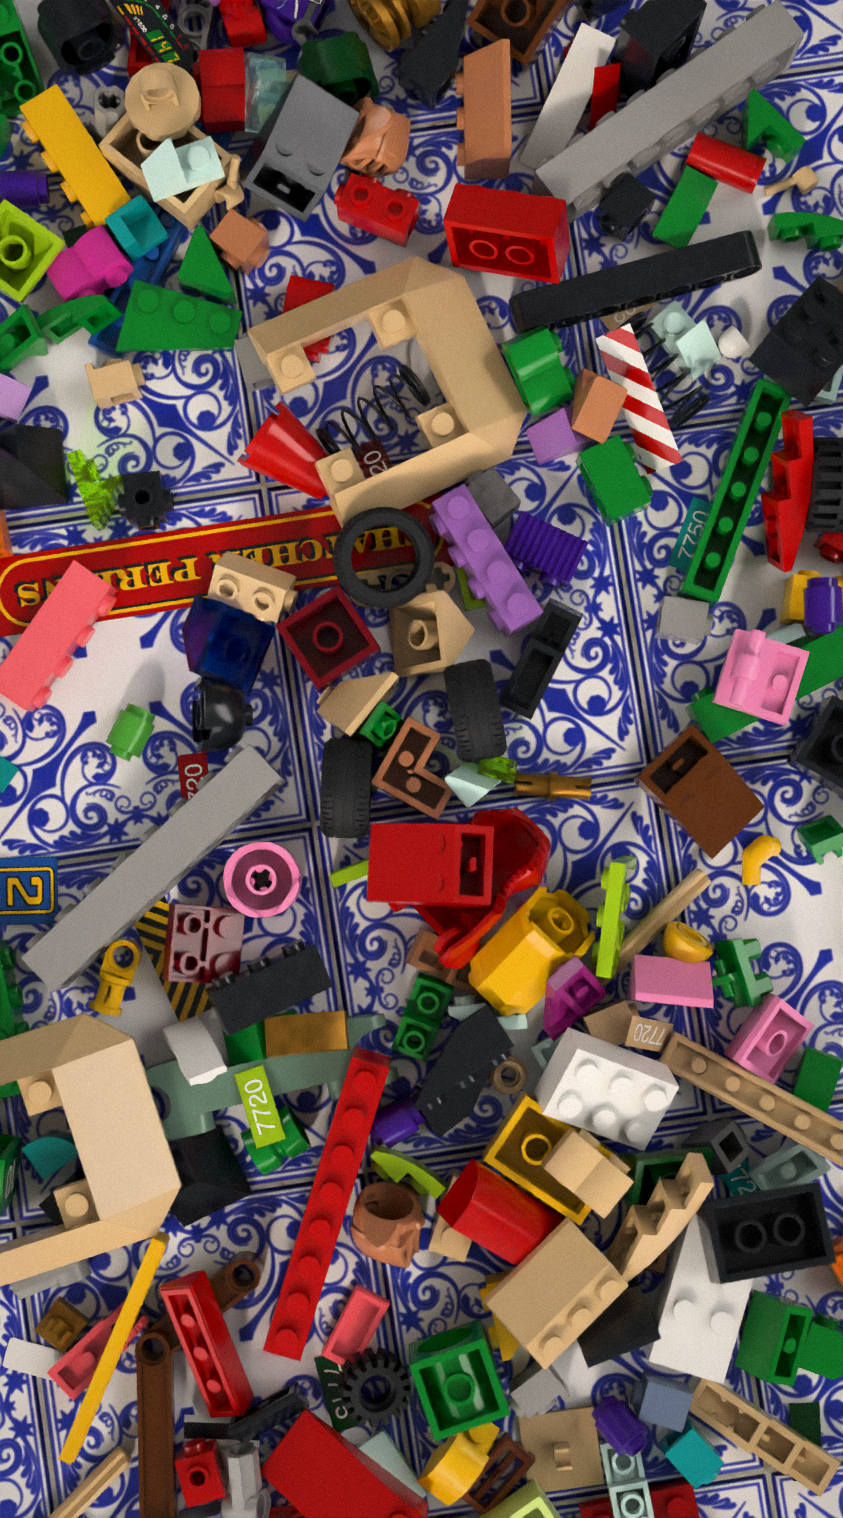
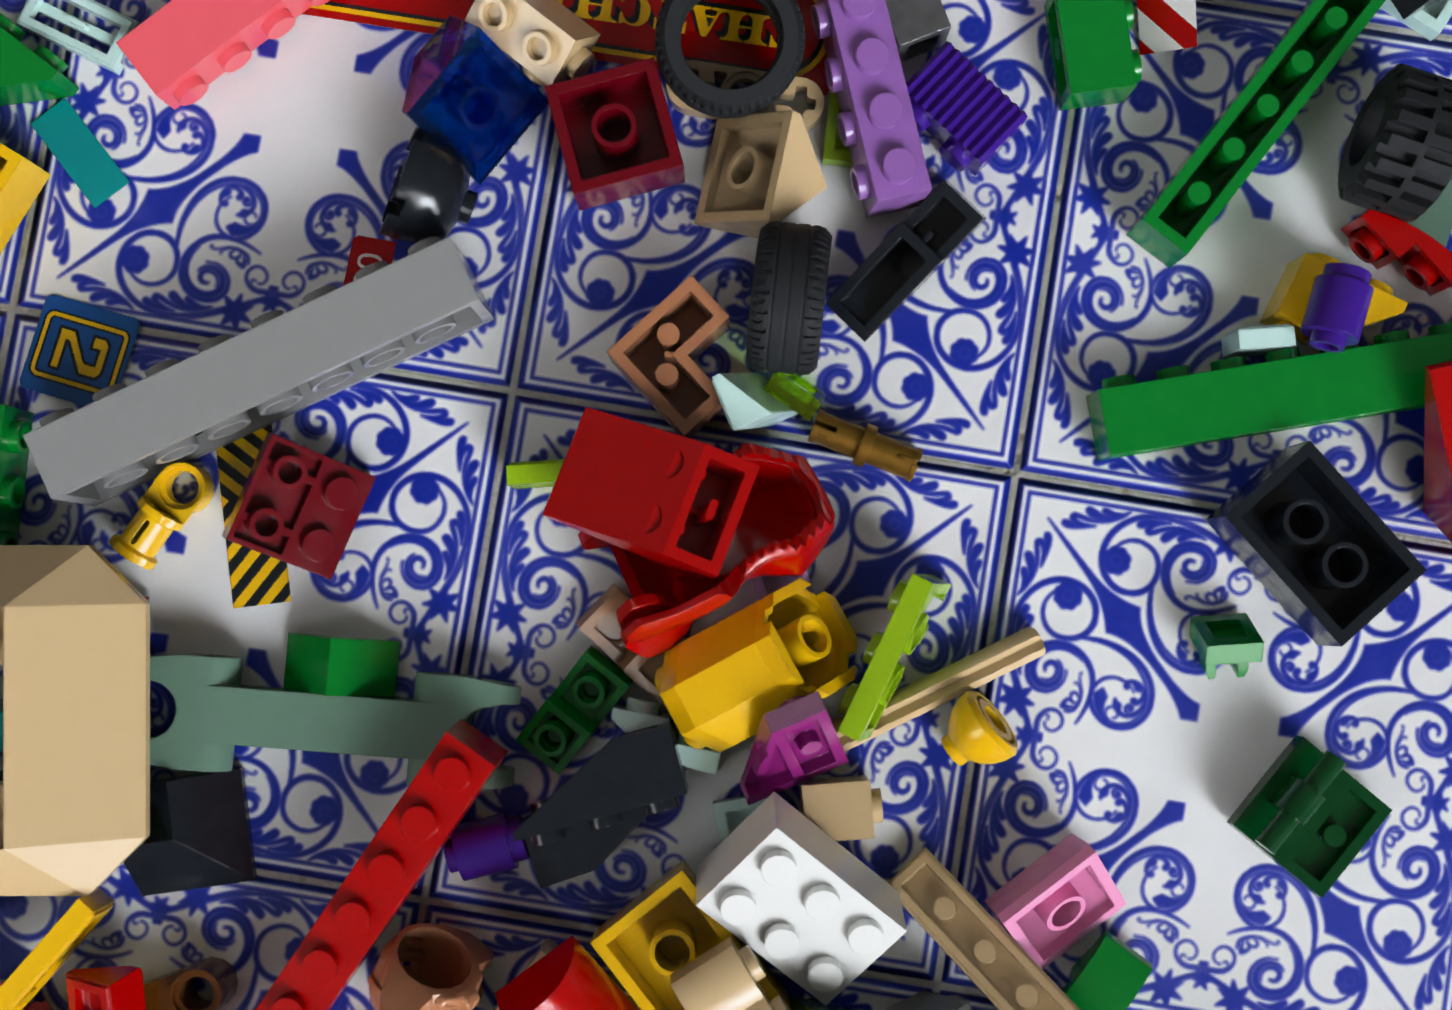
camera: 20 degrees right, 0 degrees up
bright green brick [105,703,155,761] -> none
white slope [162,1015,227,1086] -> none
black brick [205,939,333,1036] -> none
bright pink brick [223,841,302,918] -> none
lime sticker [234,1065,286,1149] -> none
green wheel [240,1105,312,1175] -> none
pearl gold slope [264,1010,350,1058] -> none
tan slope [316,672,400,739] -> none
black tyre [320,738,373,839] -> none
green slope [359,700,404,752] -> none
lime slope [370,1145,446,1200] -> none
tan plate [489,1056,527,1094] -> none
tan sticker [625,1015,674,1052] -> none
bright pink slope [626,954,714,1008] -> none
reddish brown slope [632,724,765,859] -> none
light grey brick [654,596,713,645] -> none
teal sticker [667,497,709,571] -> none
green hips [711,937,774,1008] -> none
bright pink plate [712,629,810,726] -> none
yellow arm [742,835,781,885] -> none
red slope [761,409,814,573] -> none

